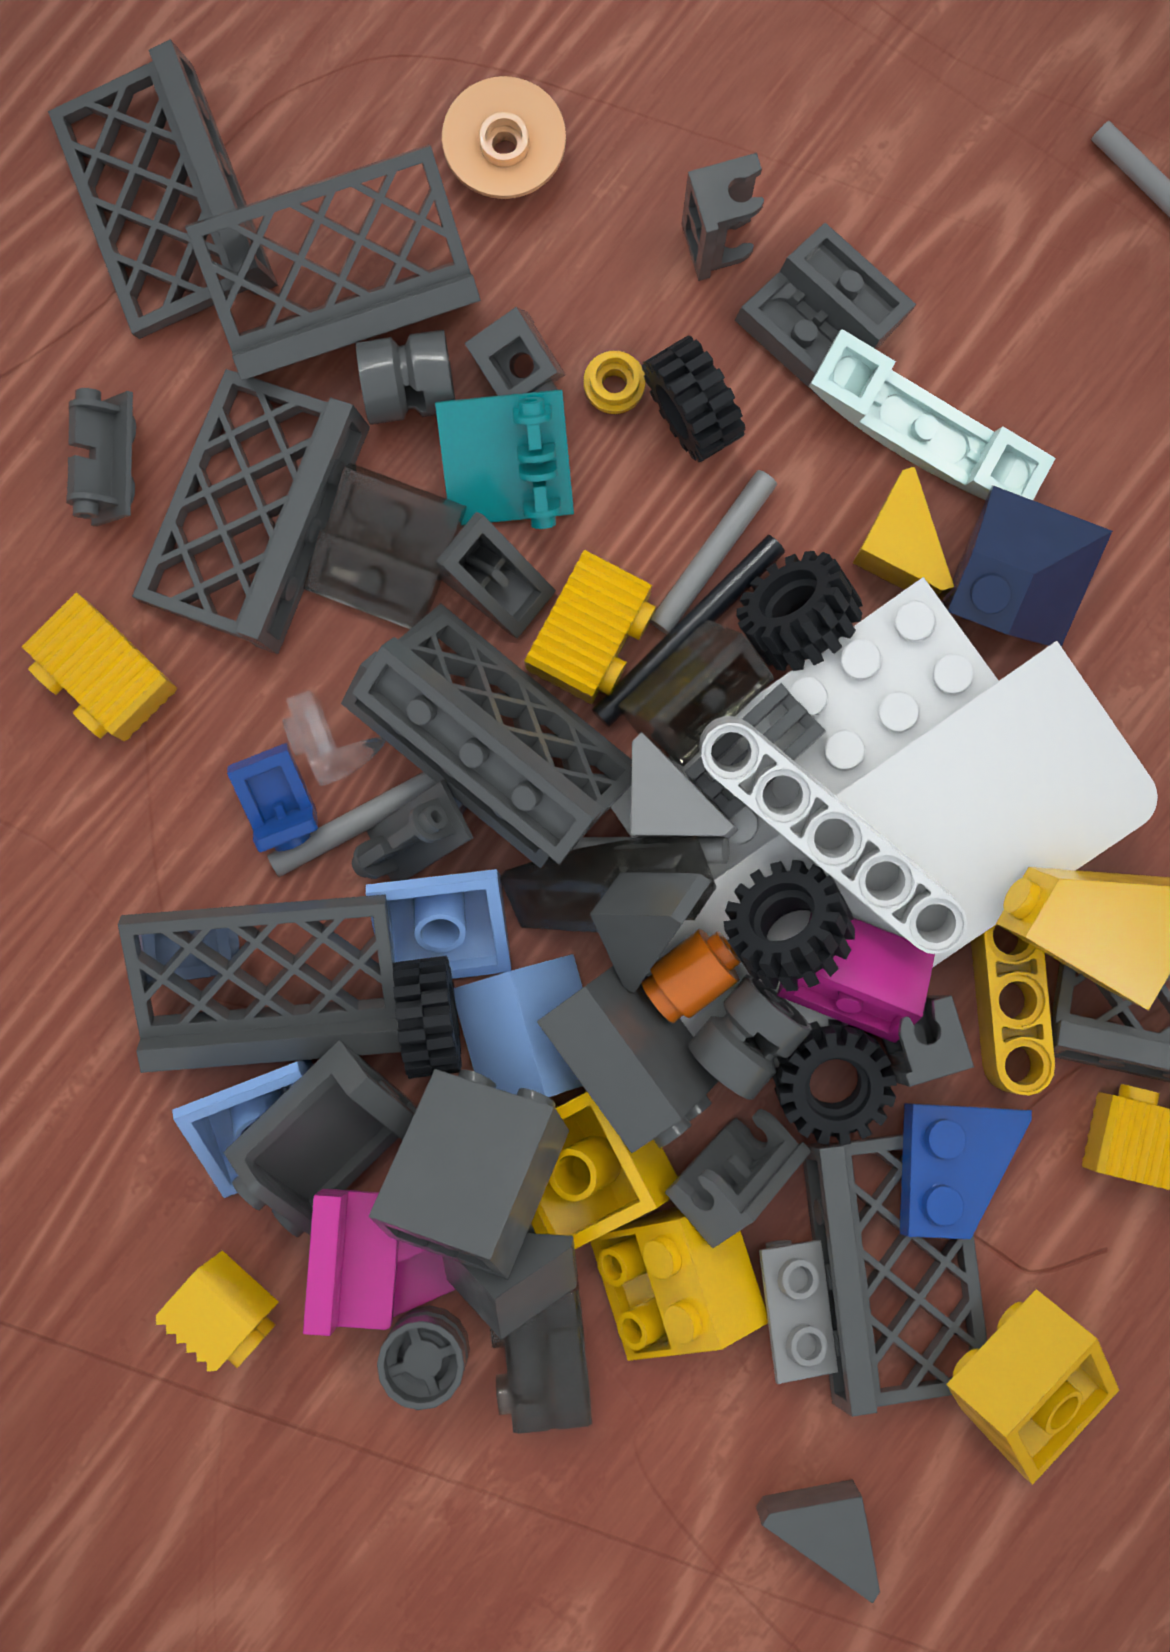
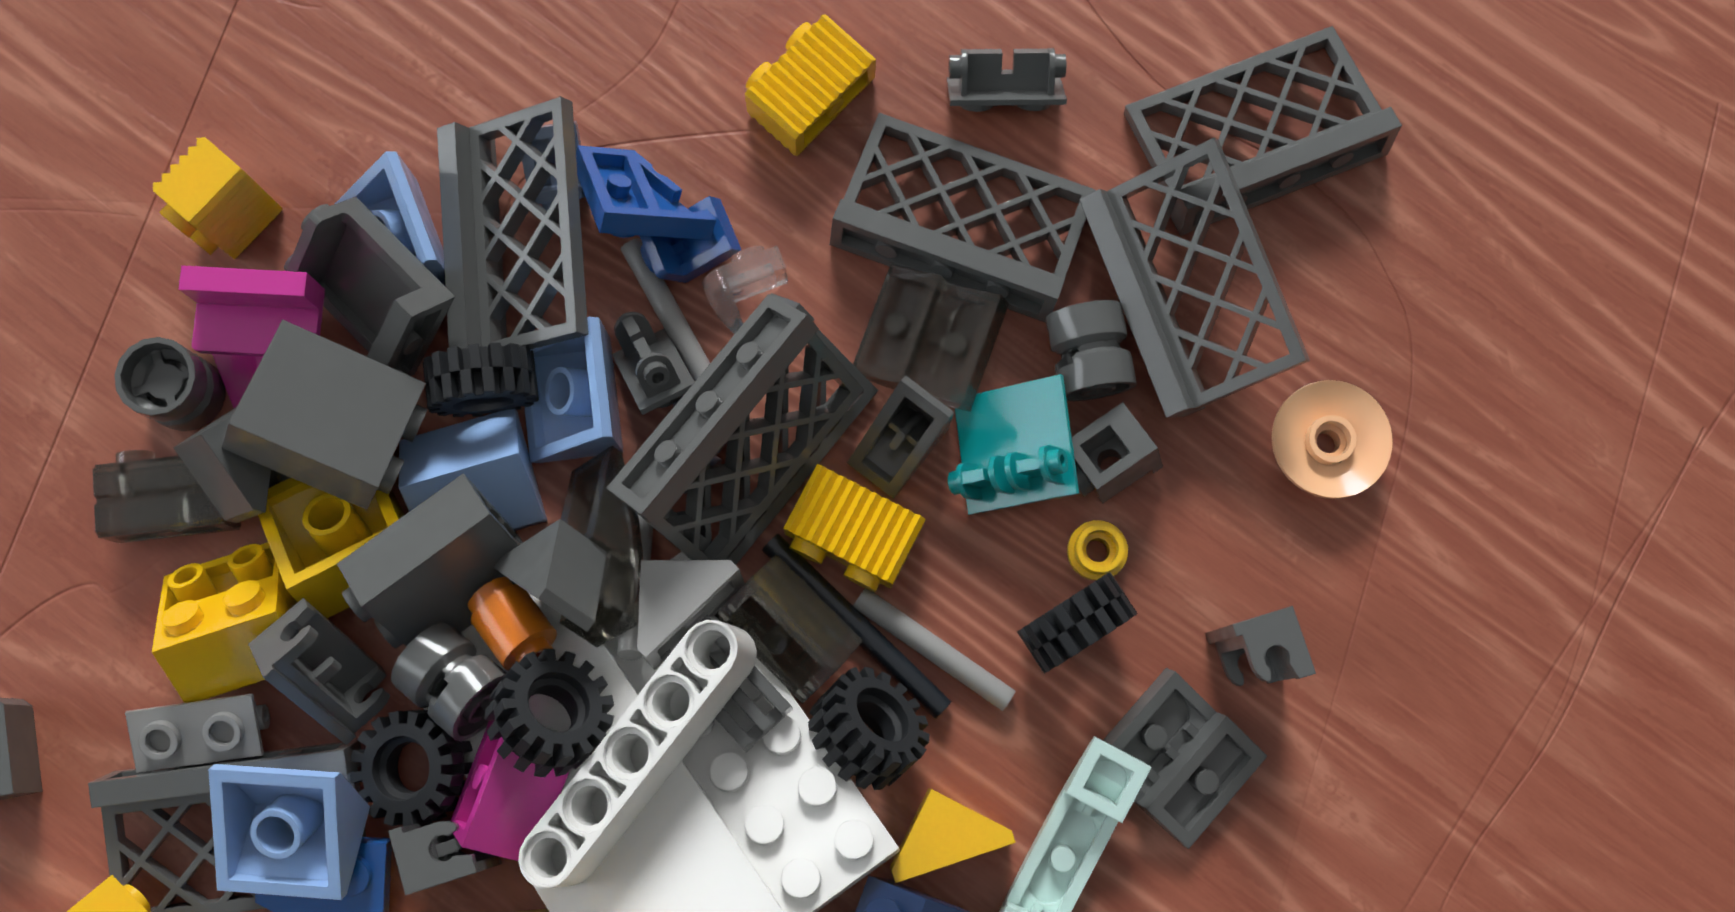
camera: 85 degrees right, 5 degrees down
none -> light blue slope [208,764,370,900]
none -> blue wing [576,145,716,240]

